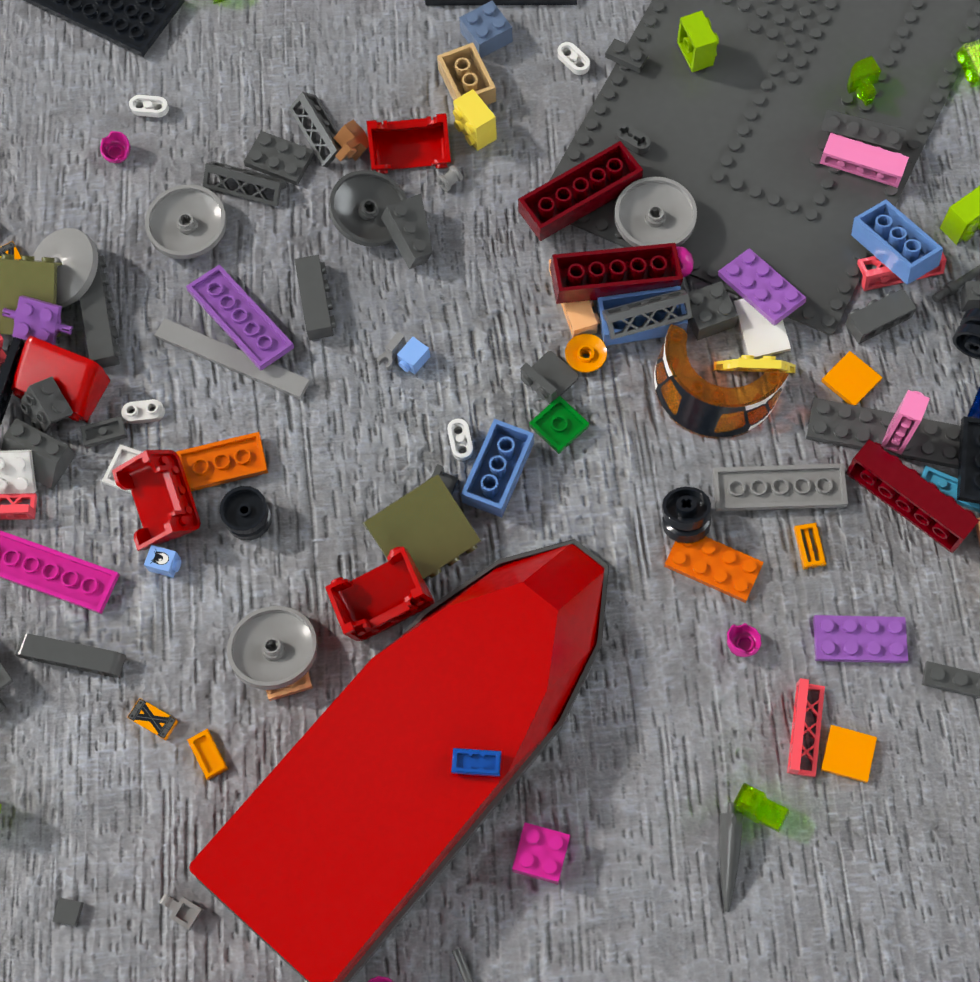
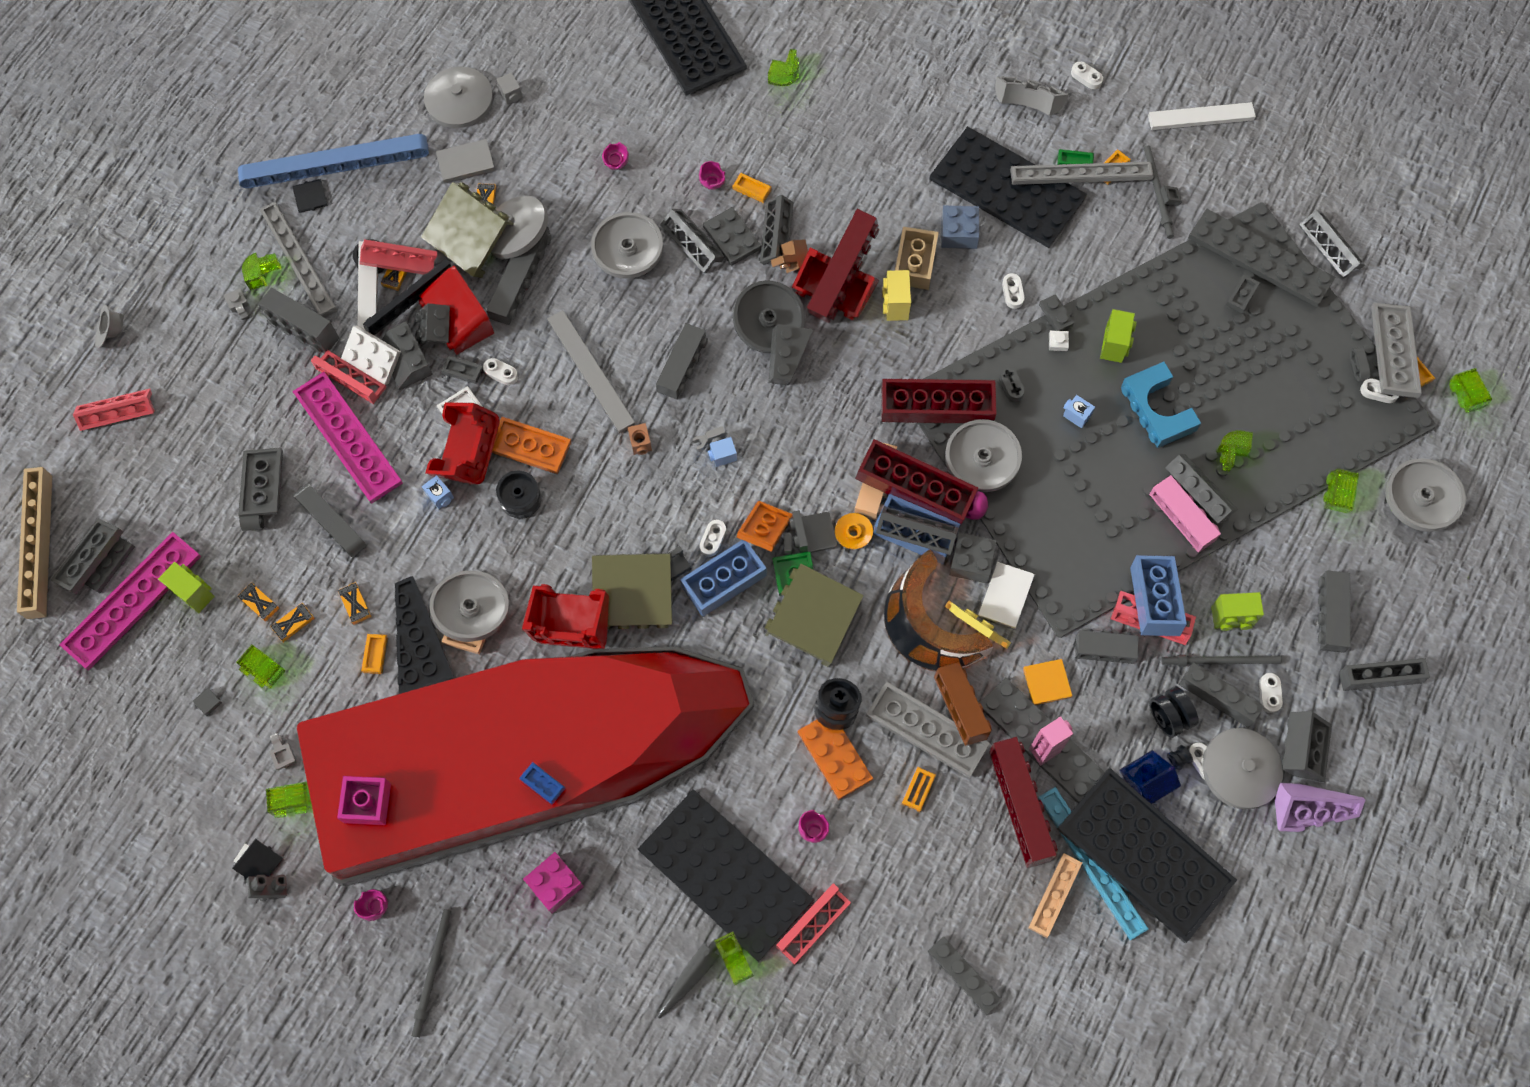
camera: 30 degrees right, 0 degrees up
medium lavender plate [2,295,73,345] -> none
white plate [129,95,169,118] -> none
medium lavender plate [186,265,294,371] -> none
light grey bush [436,165,463,192] -> none
medium lavender plate [718,248,806,326] -> none
medium lavender plate [813,615,908,663] -> none
light orange tile [821,725,877,783] -> none
none -> clear neon green brick [236,644,285,689]
none -> tile [237,582,279,622]
none -> clear neon green brick [265,782,312,818]
none -> tile [270,603,315,643]
none -> dark pink brick [337,776,391,825]
none -> black wing [395,576,455,694]
none -> nougat brick [627,423,652,455]
none -> black plate [638,789,814,963]
none -> dark pink hair [699,161,725,190]
none -> light orange tile [732,173,772,203]
none -> orange tile [737,501,792,552]
none -> olive panel [764,564,863,667]
none -> dark grey tile [784,533,792,556]
none -> dark red brick [807,209,880,323]
none -> dark orange brick [934,662,992,746]
none -> white plate [1049,331,1069,351]
none -> light blue brick [1063,395,1095,428]
none -> dark azure arch [1121,362,1201,448]

